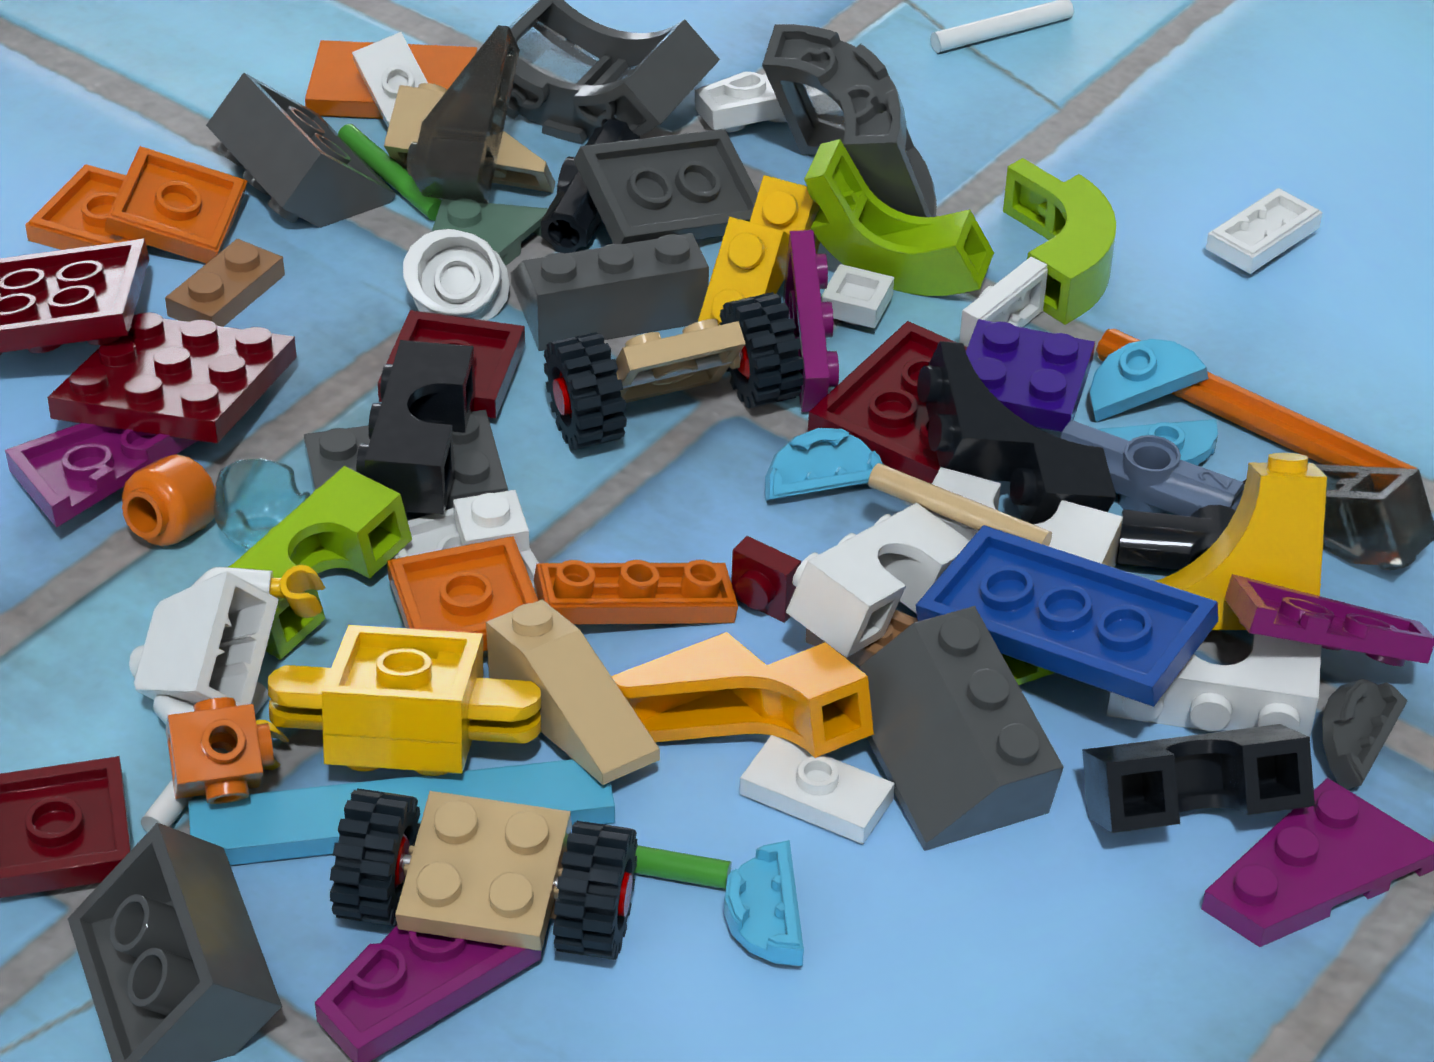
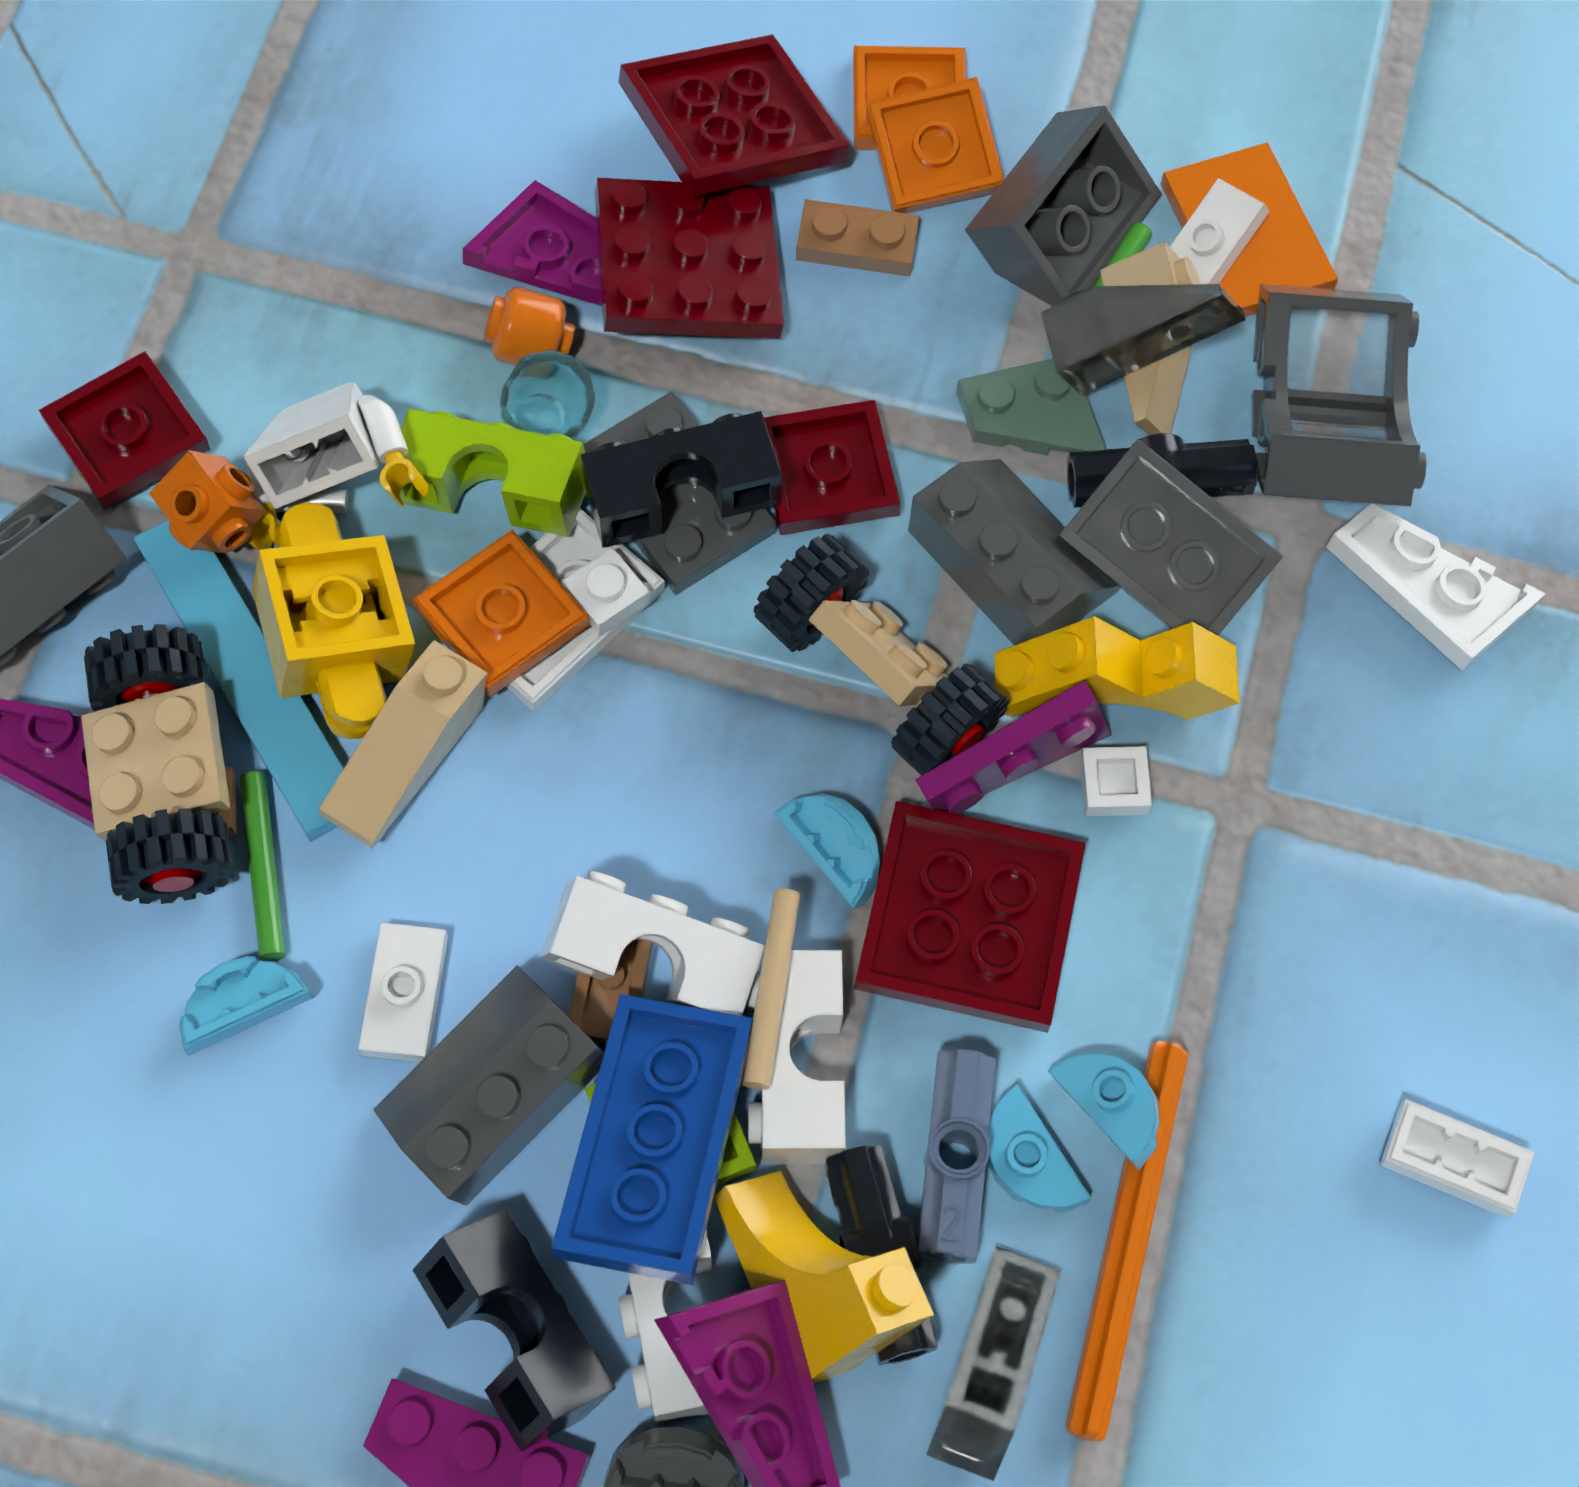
camera: 65 degrees right, 25 degrees up
white piece [403,229,510,321] -> none
orange tile [533,560,738,624] -> none
light orange arch [611,632,874,758] -> none
dark red plate [731,536,801,623] -> none
dark grey window [762,24,937,217] -> none
lime arch [804,139,994,296] -> none
black arch [917,341,1116,524] -> none
white plate [959,257,1048,347] -> none
dark purple plate [966,319,1095,432] -> none
lime arch [1003,158,1116,325] -> none

